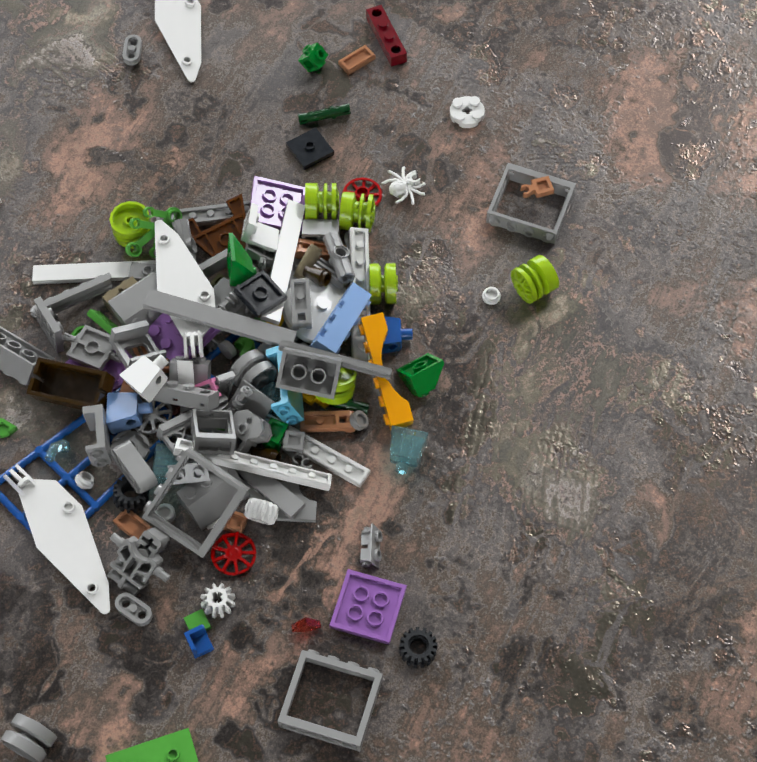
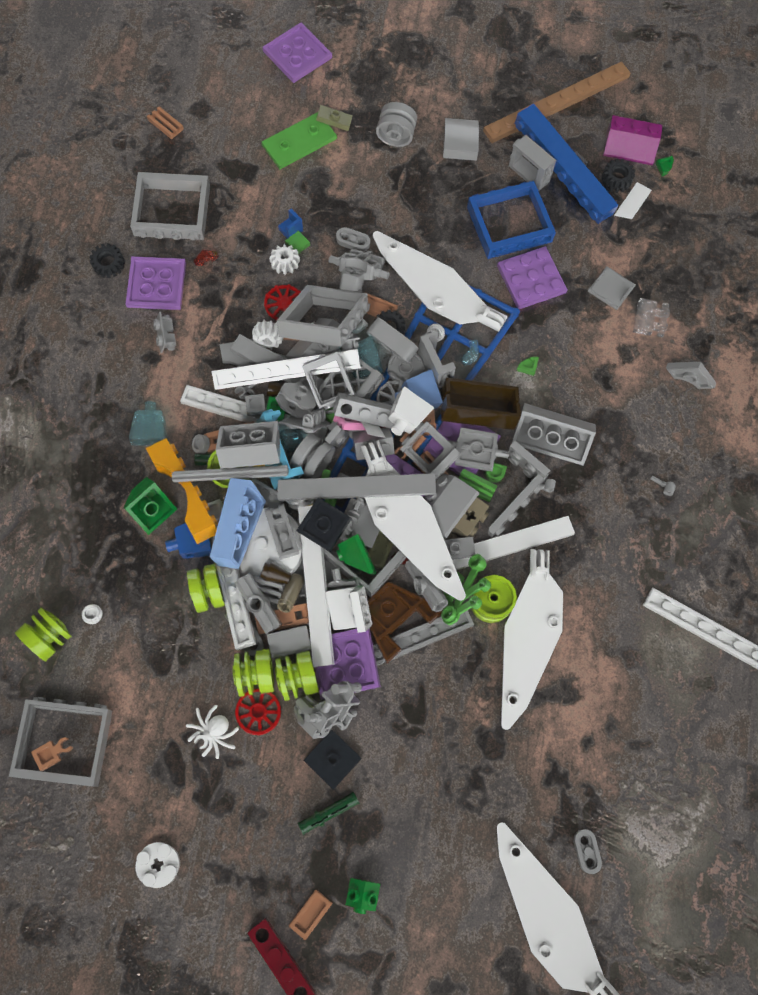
camera: 160 degrees right, 10 degrees up
none -> light grey piece [294,681,362,739]
none -> white wing [501,549,563,730]

